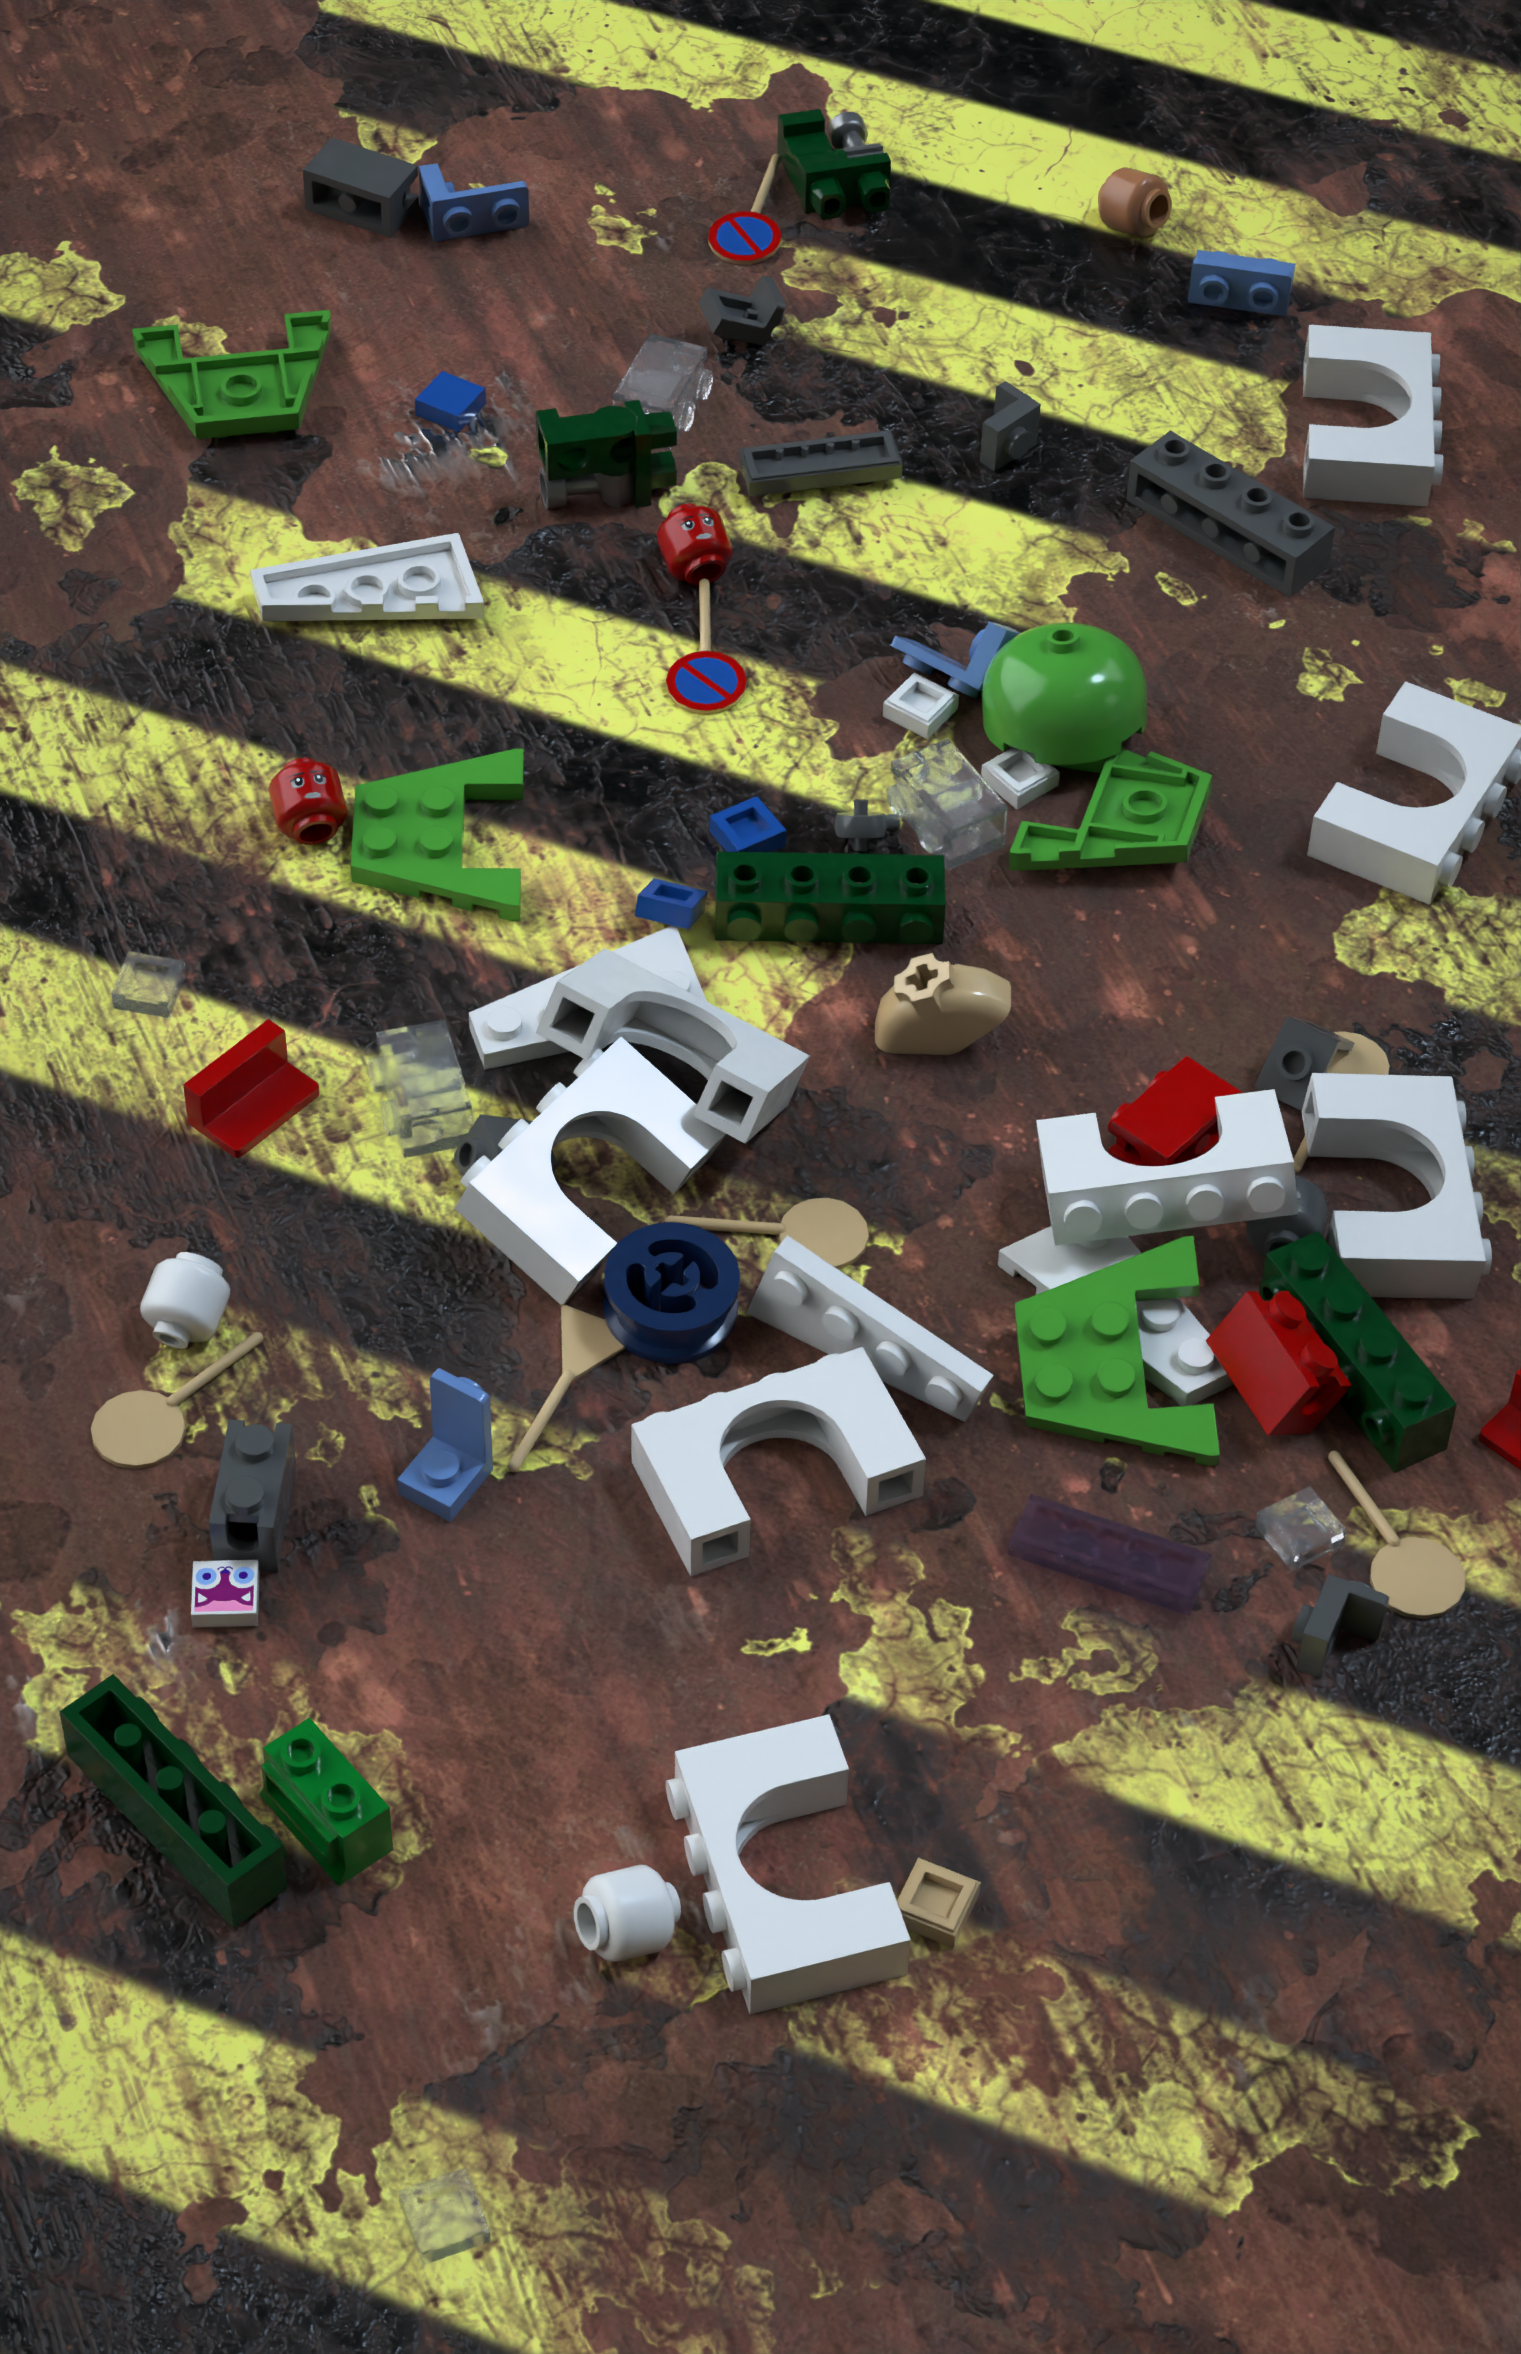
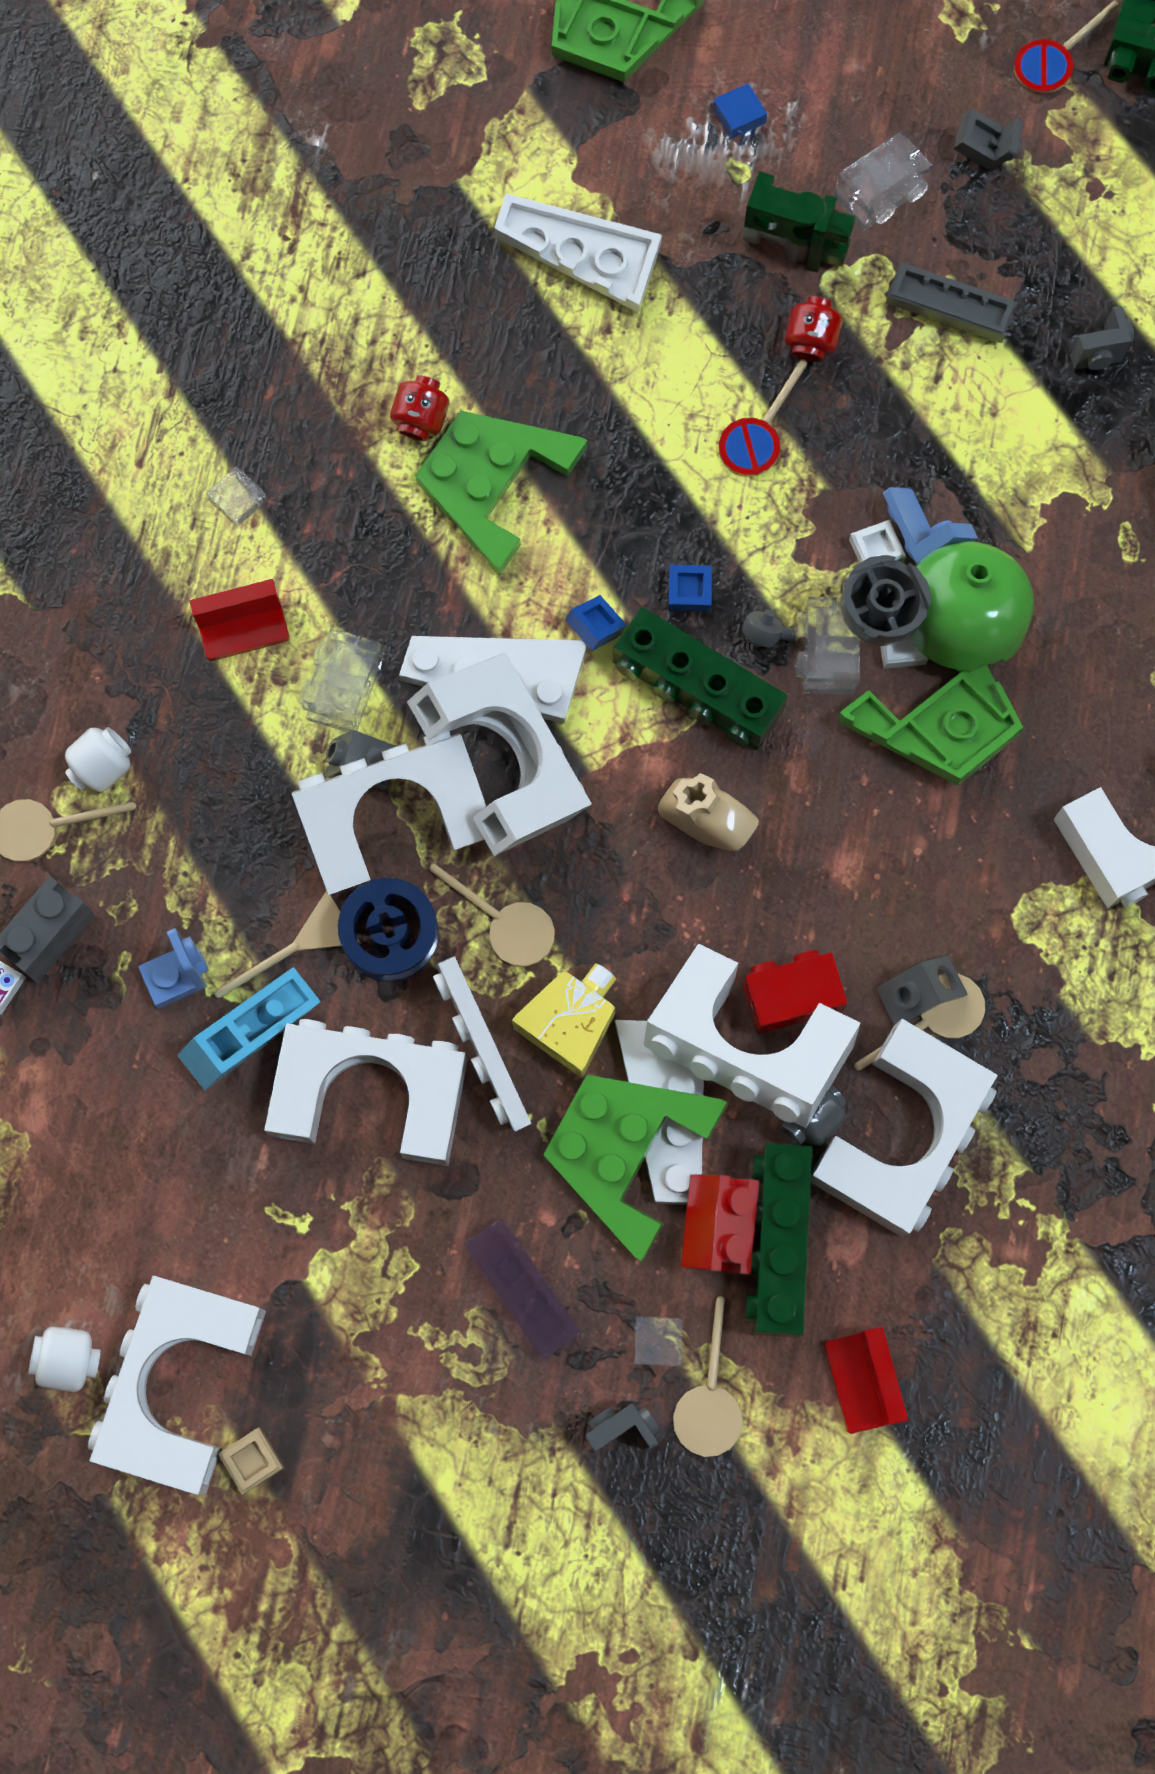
camera: 35 degrees right, 25 degrees up
none -> medium azure slope [177,967,321,1091]
none -> light yellow torso [512,963,616,1079]
none -> dark grey cylinder [840,555,931,646]

